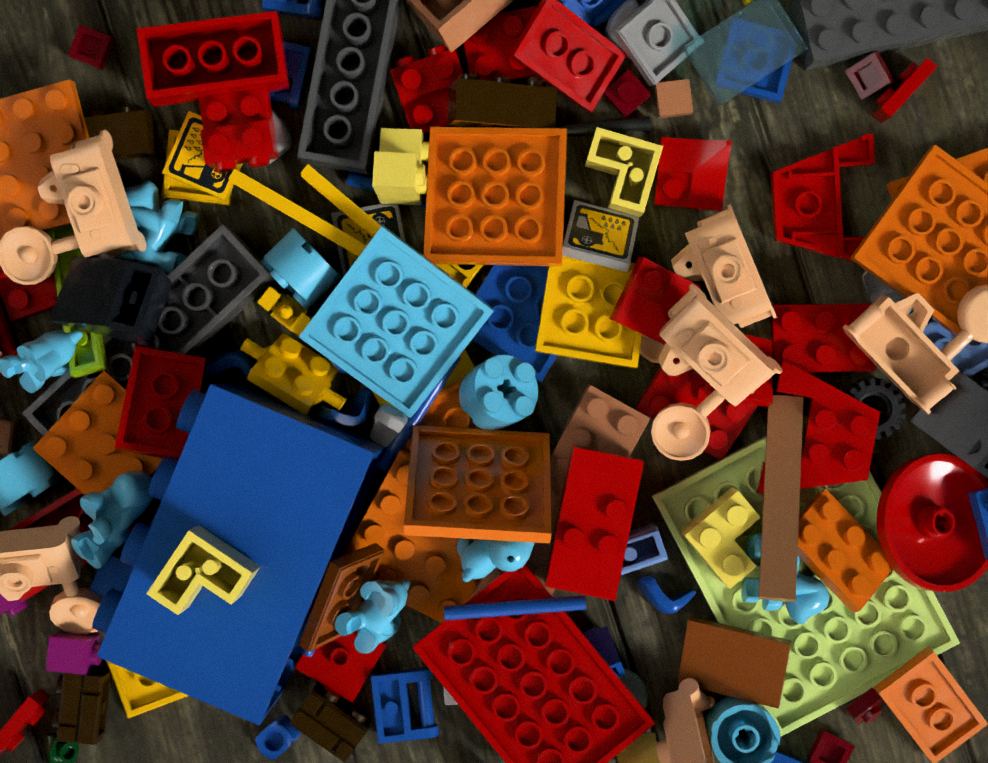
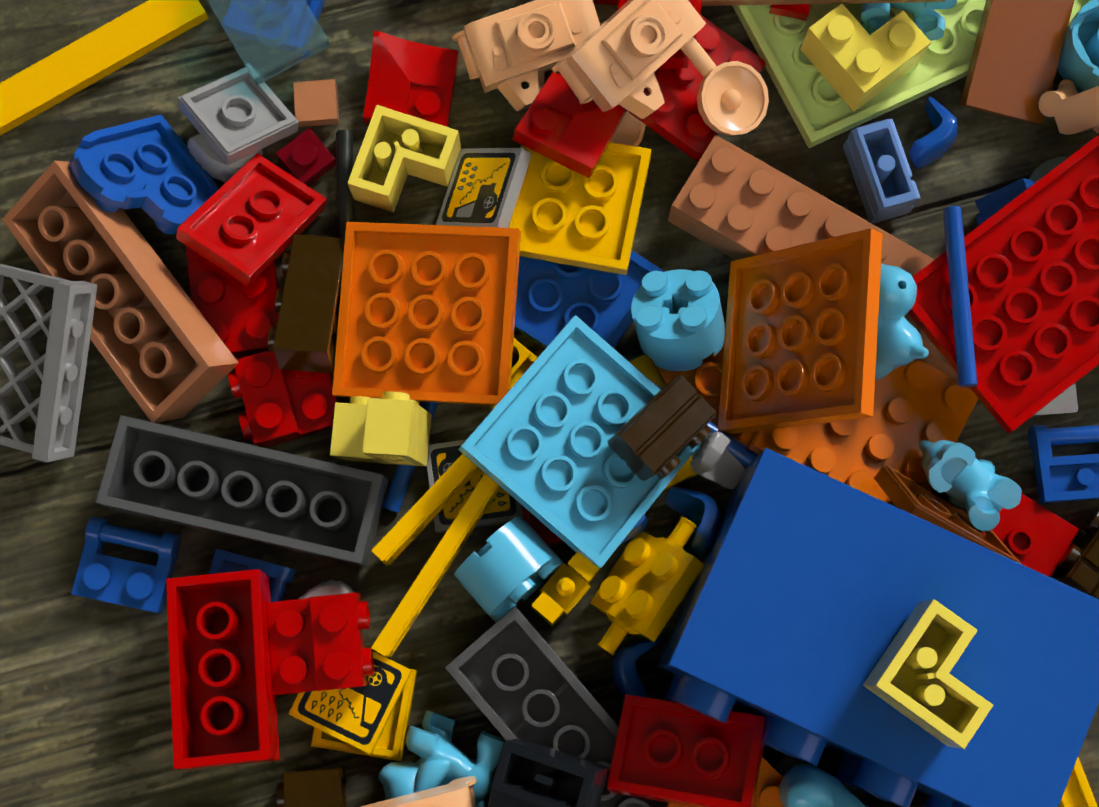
camera: 85 degrees left, 10 degrees down
red brick [544,445,644,601] -> none
none -> dark brown brick [607,375,716,481]

